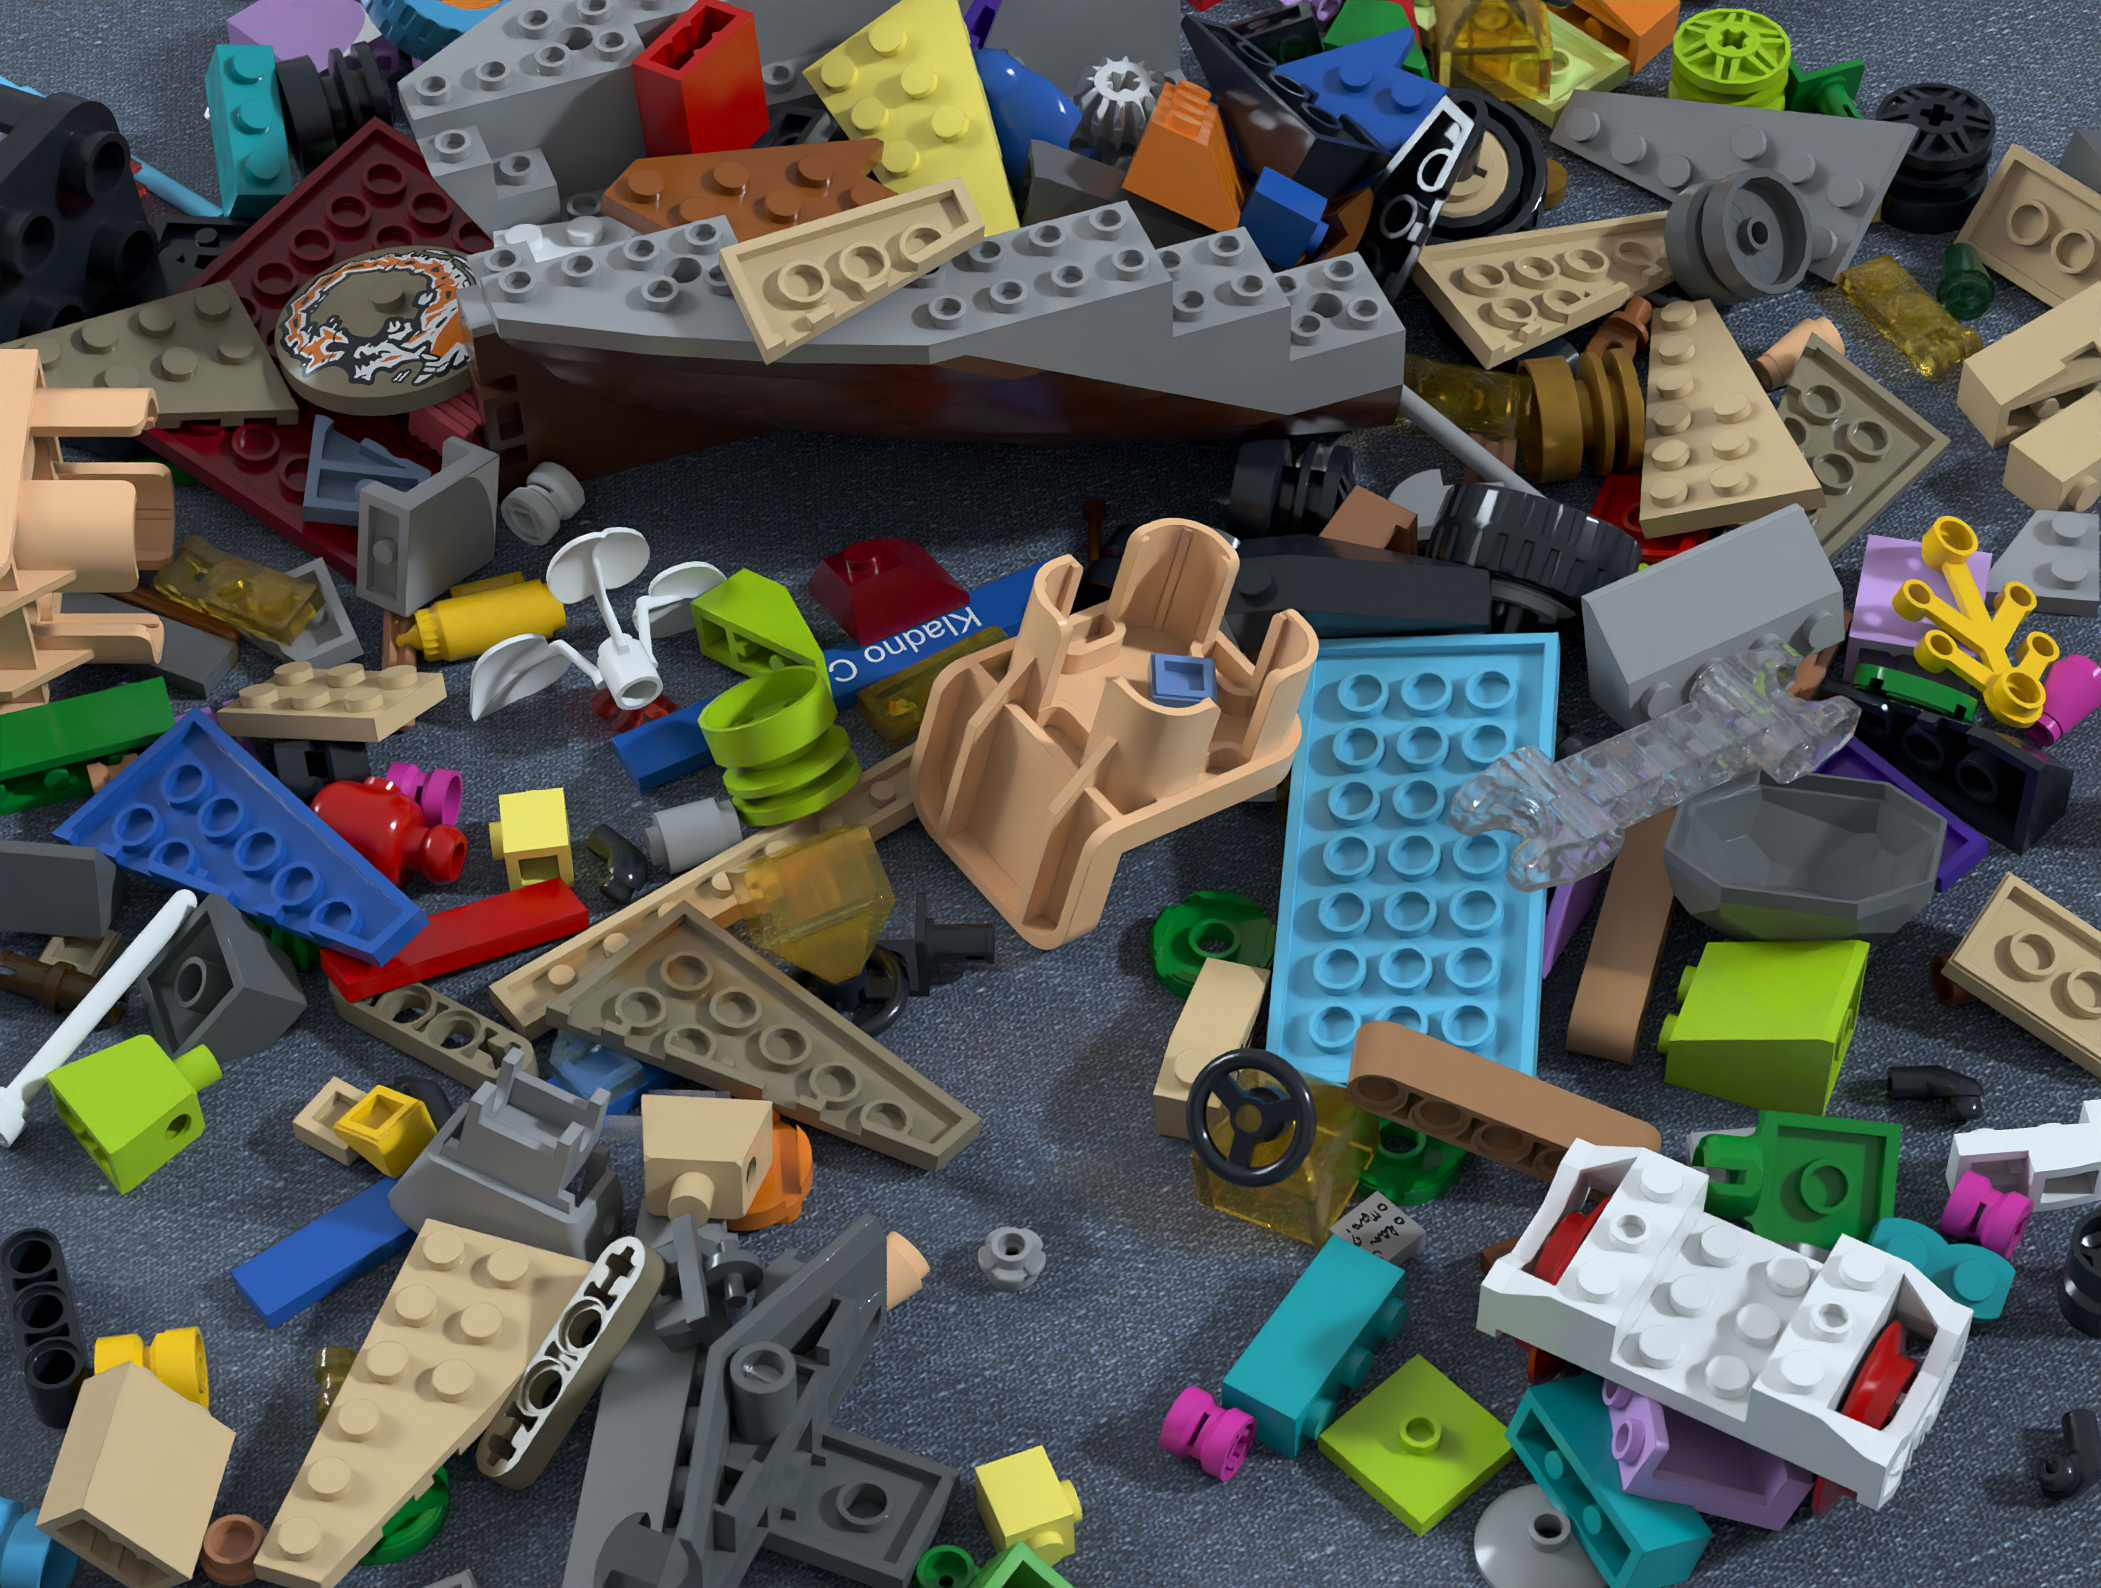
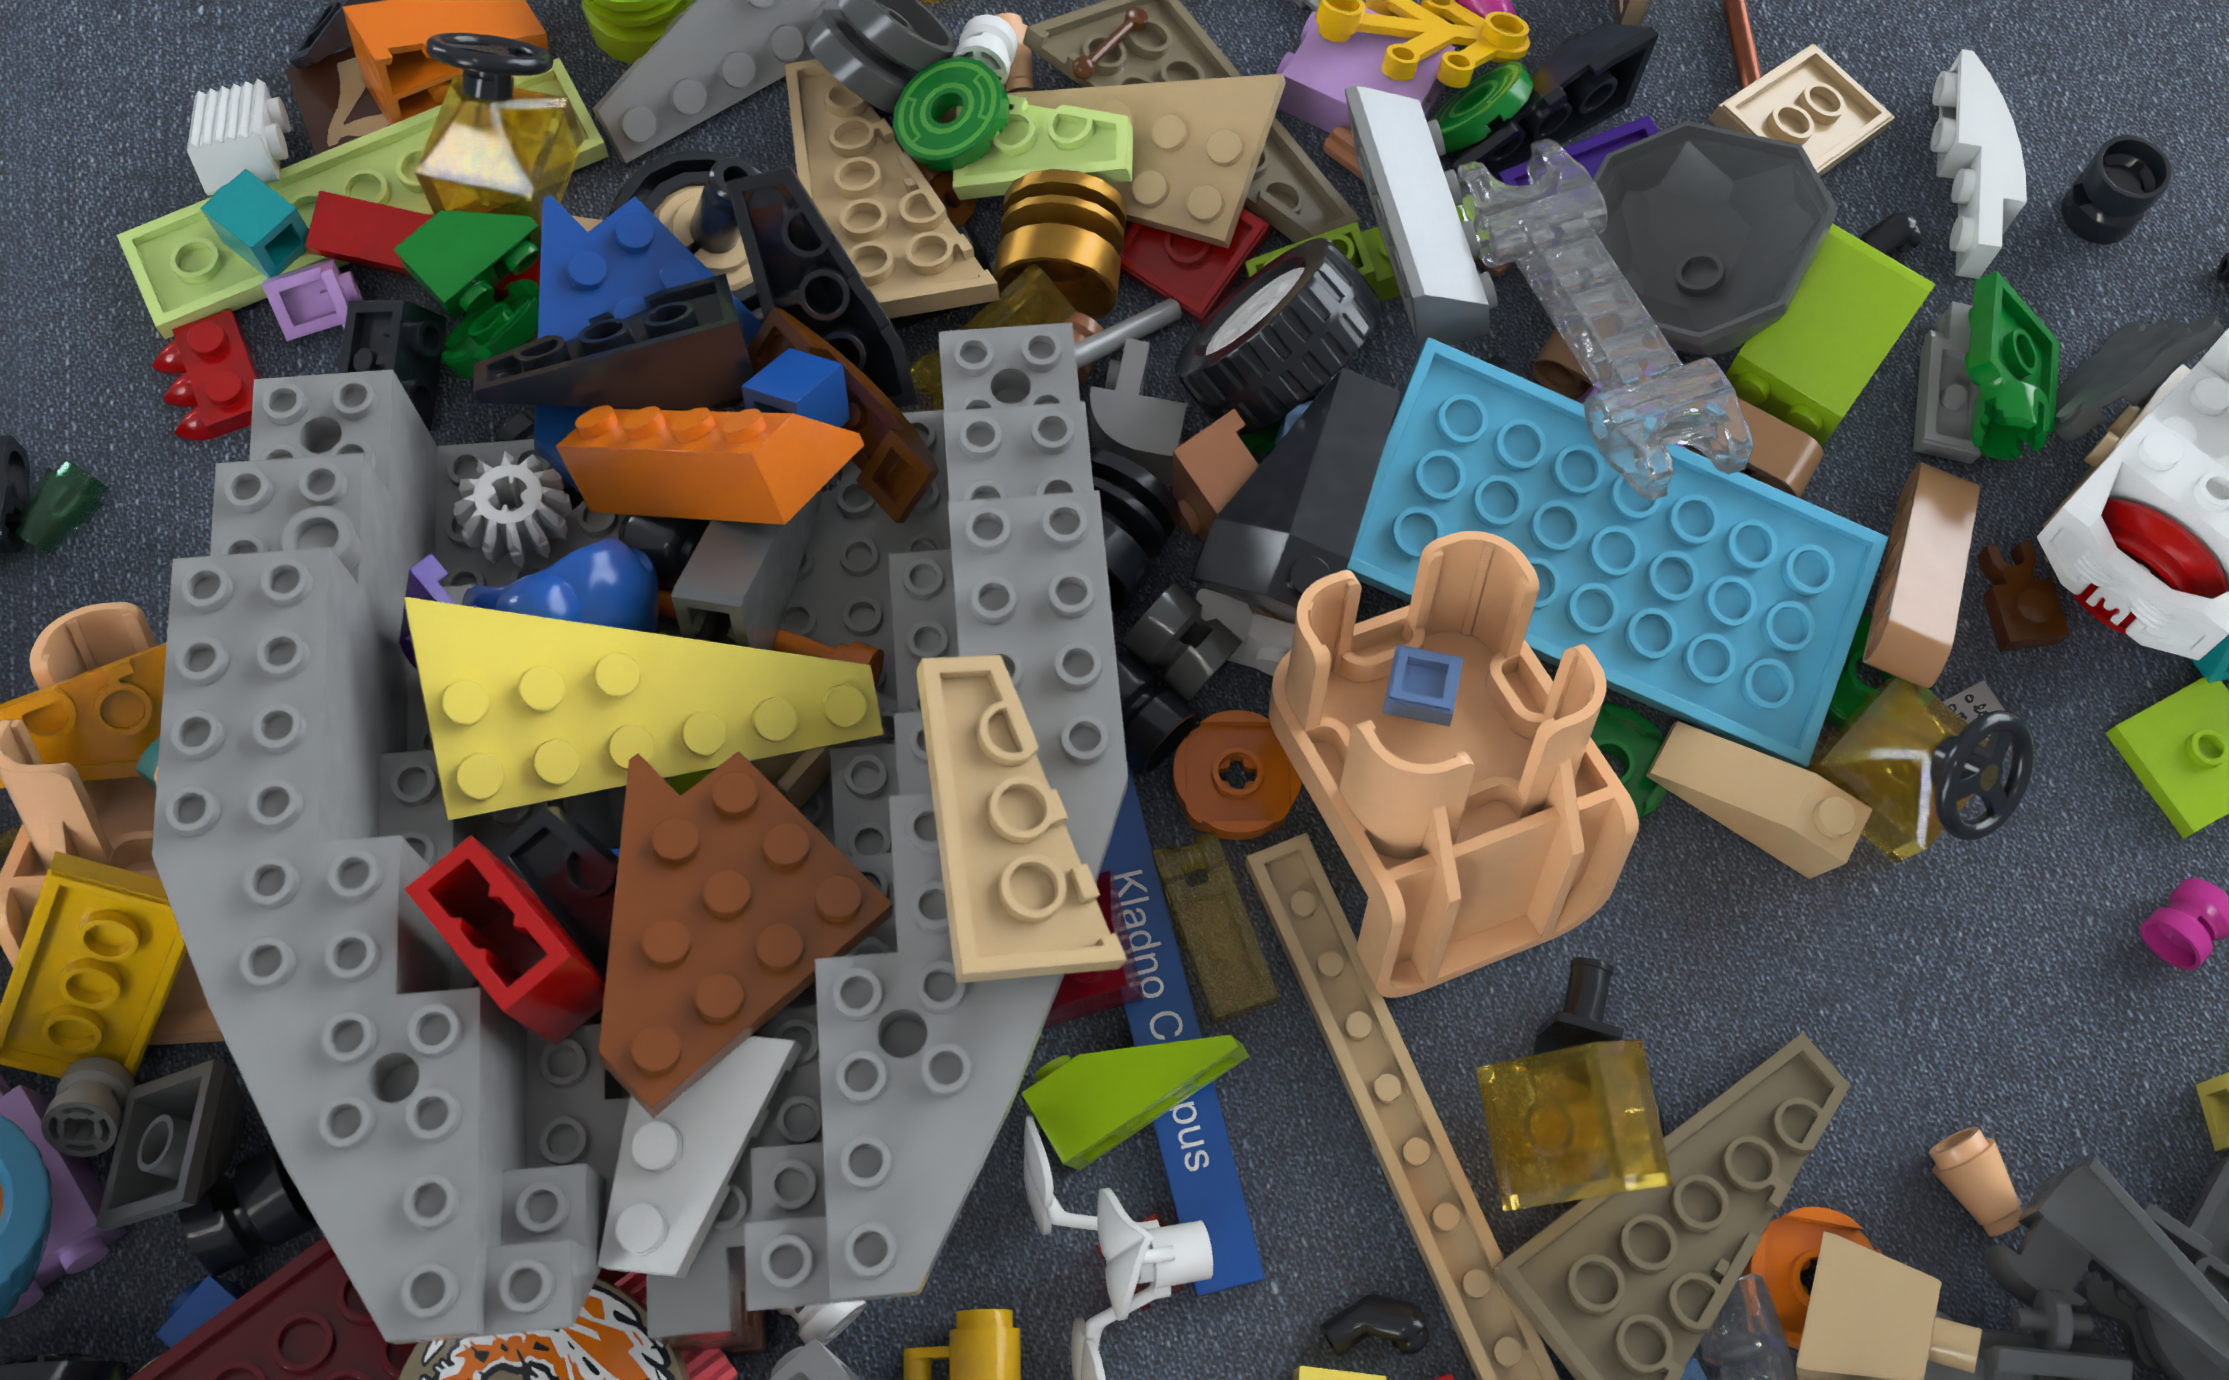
camera: 80 degrees left, 20 degrees up
light grey brick [644,797,743,875] -> none
lime wheel [698,665,862,826] -> none
light grey plate [978,1227,1046,1291] -> none
teal brick [1222,1234,1409,1460] -> none
teal brick [1867,1218,2016,1326] -> none
dark pink wheel [1939,1170,2034,1260] -> none
none -> green tile [893,57,1010,171]
none -> white wheel [952,14,1018,86]
none -> yellowish green wing [953,95,1133,200]
none -> reddish brown hinge [1072,7,1148,80]

